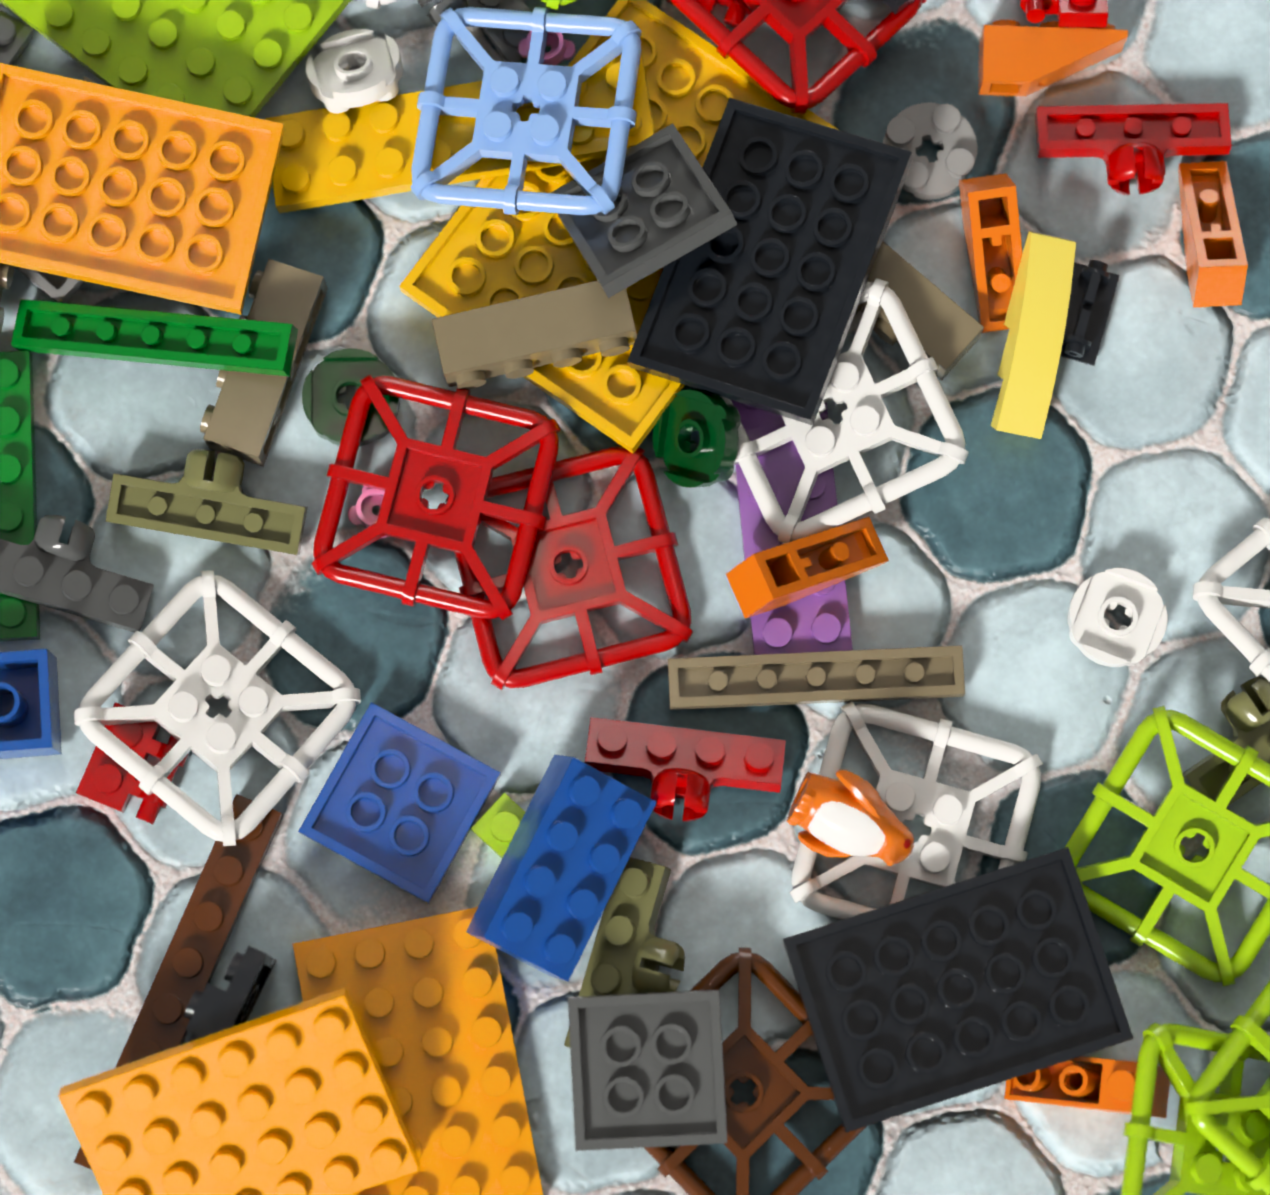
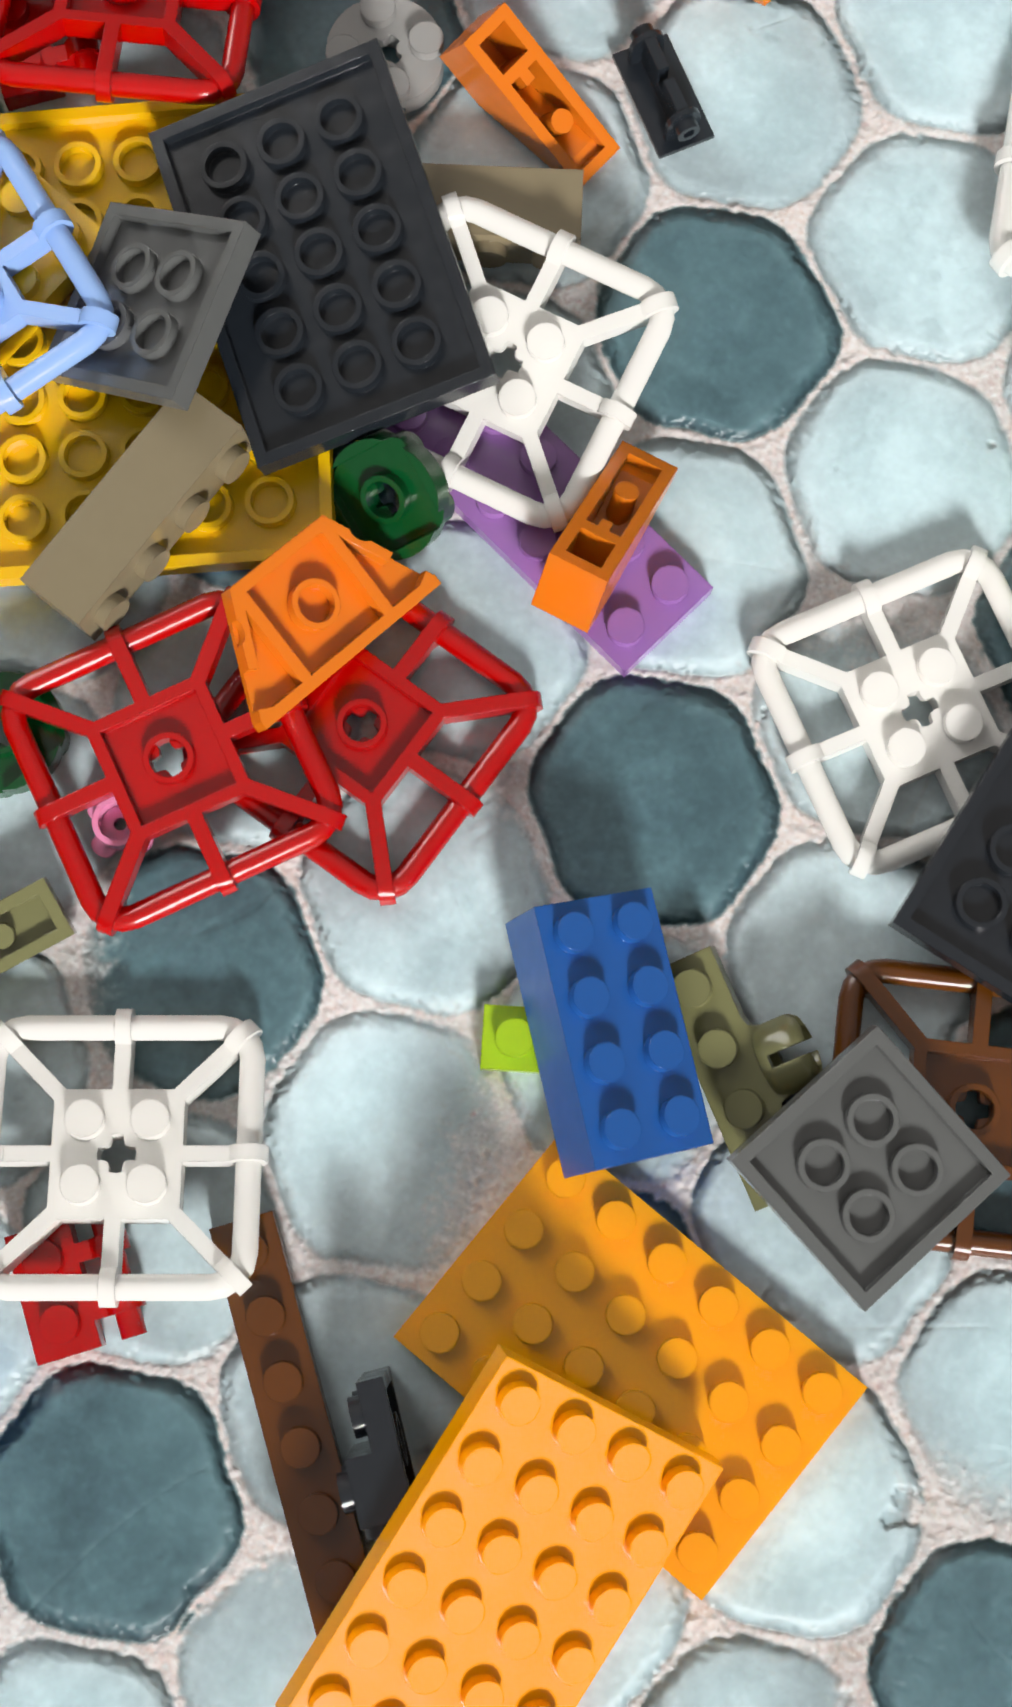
camera: 40 degrees left, 0 degrees up
blue plate [298,702,501,904] -> none
red plate [585,717,786,822] -> none
dark tan plate [668,645,965,710] -> none
animal [787,770,914,866] -> none
light yellow slope [991,231,1076,439] -> none
white plate [1067,568,1168,667] -> none
none -> orange wing [221,515,441,733]

